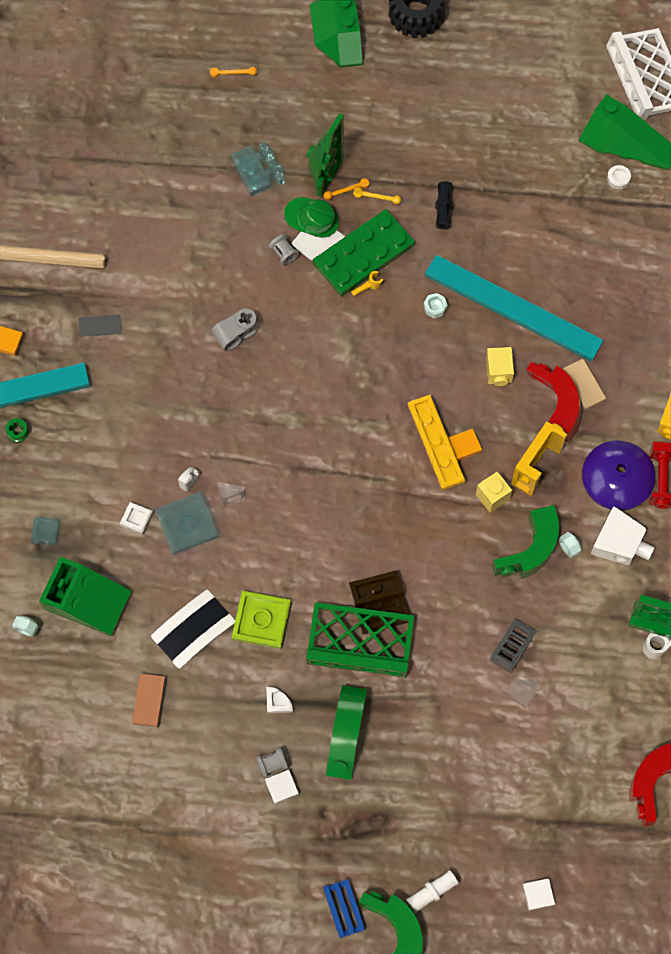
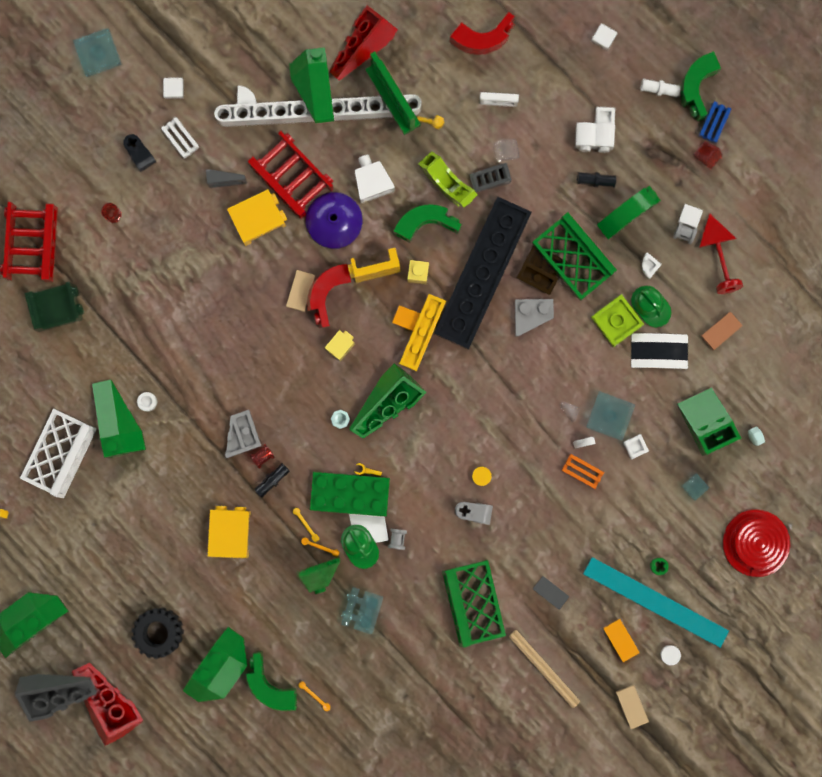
camera: 140 degrees left, 15 degrees up
teal tile [425,254,604,362] -> none
light aqua tile [559,532,581,558] -> none
none -> yellow panel [208,506,251,558]
none -> light grey wing [225,410,262,458]
none -> green arch [246,651,297,711]
none -> clear red bush [250,444,275,469]
none -> green wedge [349,363,427,438]
none -> yellow hand [417,115,445,129]
none -> lime arch [418,151,477,208]
none -> black plate [434,196,532,350]
none -> green fence [442,560,506,648]
none -> yellow tile [472,467,492,486]
none -> white tile [479,92,519,107]
none -> light grey wing [515,299,554,337]
none -> orange tile [561,454,605,489]
none -> white brick [575,122,615,153]
none -> black pin [577,172,616,188]
none -> white tile [595,107,615,124]
none -> green piece [631,285,672,328]
none -> clear red slope [693,141,722,169]
none -> red piece [699,214,743,294]

